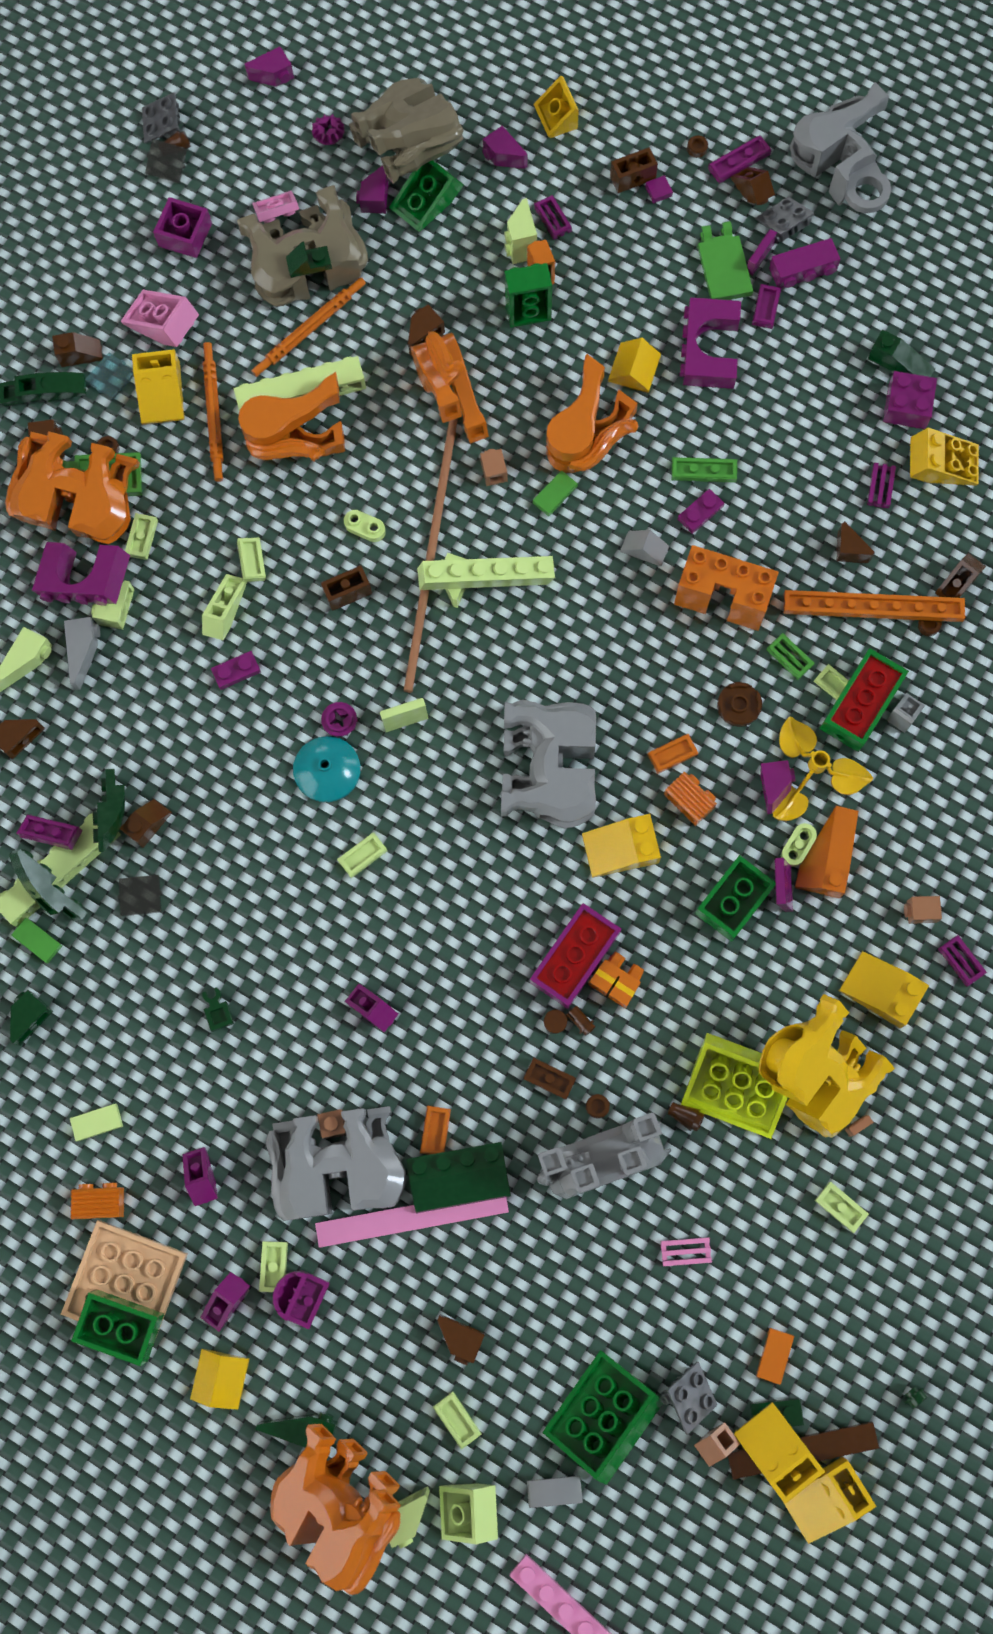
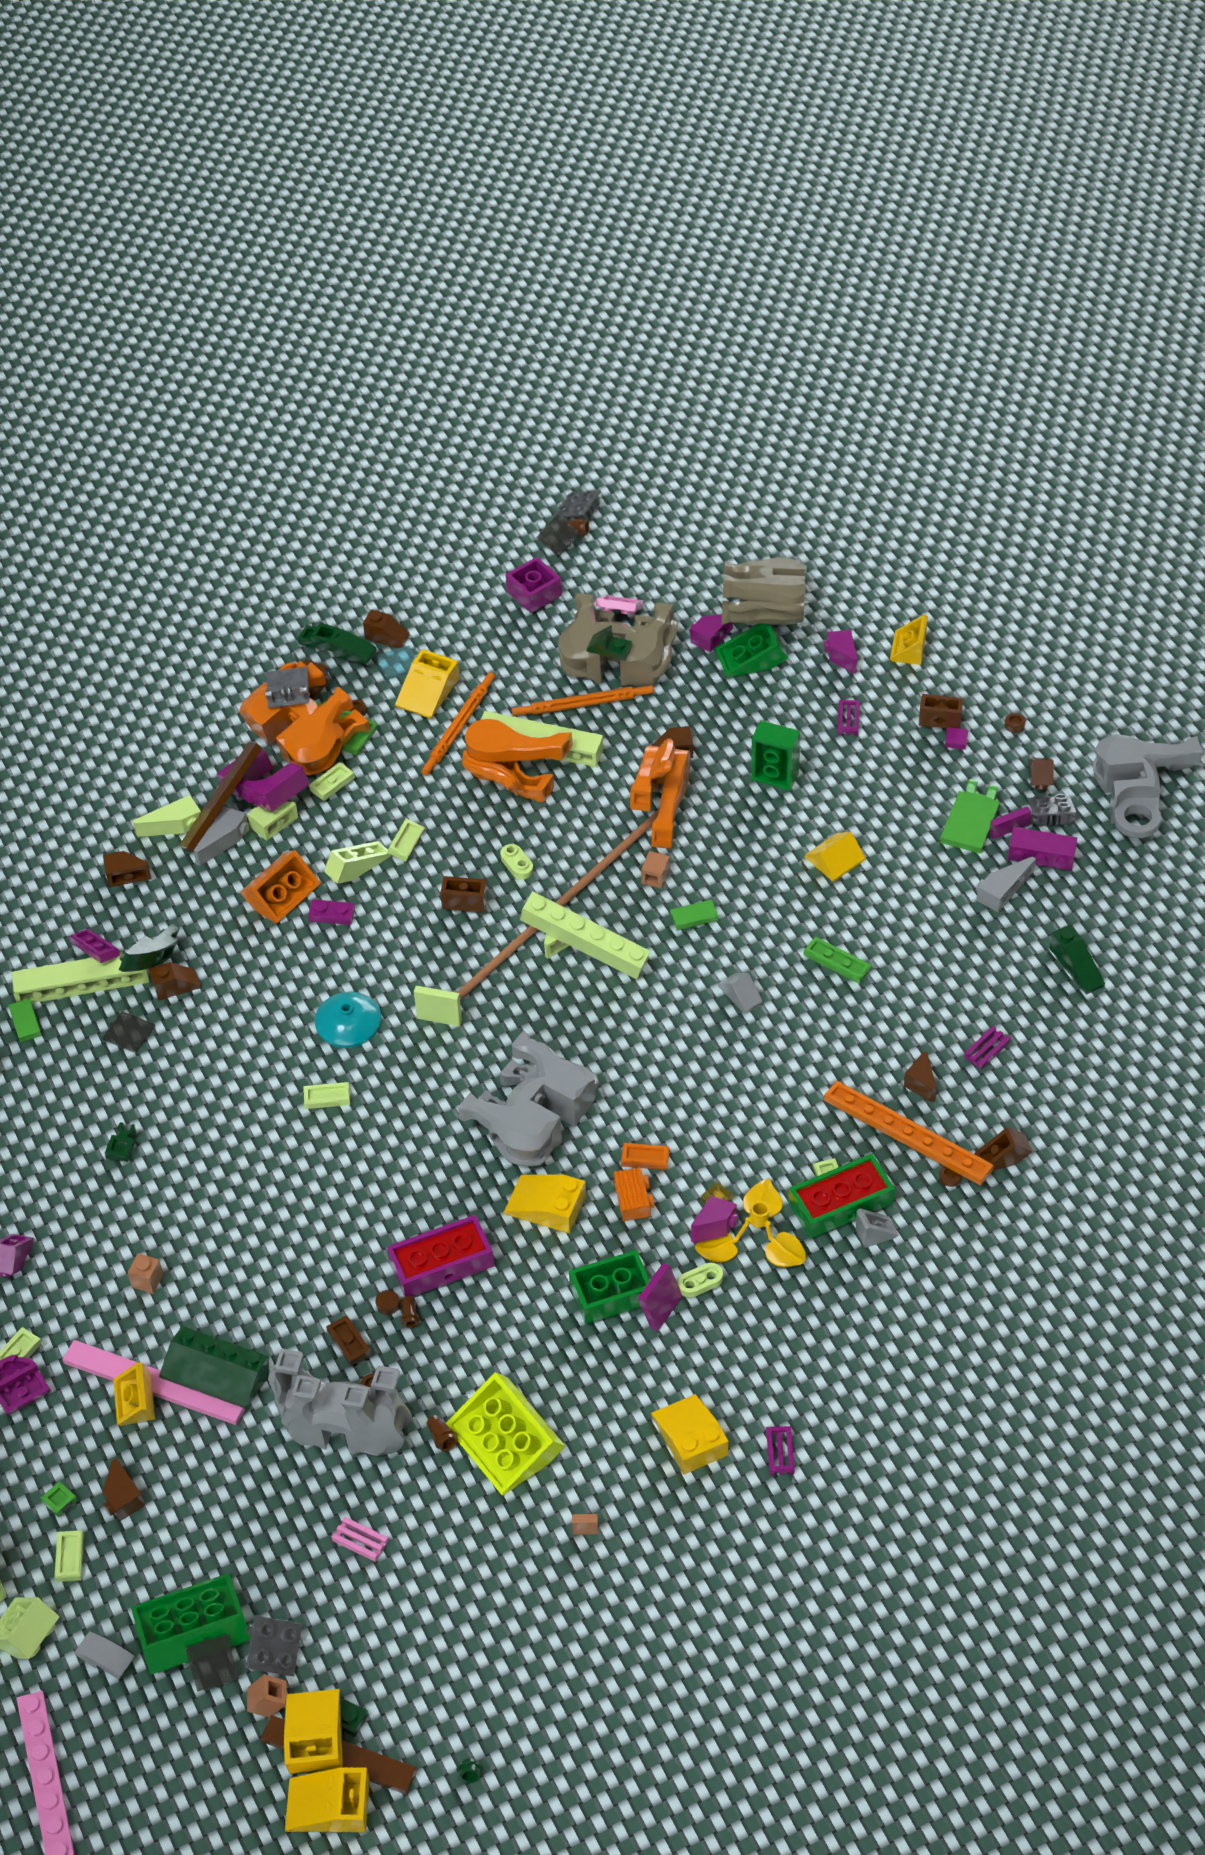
camera: 30 degrees right, 25 degrees down
slope [9,849,88,921] -> none
bright pink slope [120,290,199,347] -> none
magenta slope [244,46,294,87] -> none
light grey animal [266,1106,406,1221] -> none
magenta gear [312,114,345,145] -> none
magenta gear [321,702,358,738] -> none
magenta slope [344,984,398,1032] -> none
orange tile [420,1106,451,1155] -> none
yellowish green slope [504,198,537,264] -> none
orange brick [527,240,555,285] -> none
orange animal [546,354,639,473] -> none
orange hips [588,952,644,1009] -> none
orange piece [674,545,779,631] -> none
magenta plate [677,488,725,534] -> none
magenta arch [680,297,741,389] -> none
magenta tile [708,135,772,184] -> none
reddish brown tile [717,682,762,727] -> none
magenta tile [752,284,781,329] -> none
orange tile [756,1328,794,1385] -> none
yellow animal [759,994,895,1138] -> none
bright green tile [766,633,815,680] -> none
orange wedge [795,806,859,899] -> none
yellowish green plate [814,1182,869,1233] -> none
magenta brick [883,371,937,429] -> none
nougat brick [904,896,942,924] -> none
yellow slope [910,428,979,486] -> none
none -> bright green plate [41,1481,77,1518]
none -> yellow slope [113,1362,155,1426]
none -> reddish brown tile [179,742,262,851]
none -> clear smoke piece [185,1634,239,1692]
none -> orange slope [240,850,321,924]
none -> flat silver hinge [265,667,310,709]
none -> clear yellow tile [701,1181,734,1204]
none -> light grey slope [976,857,1036,913]

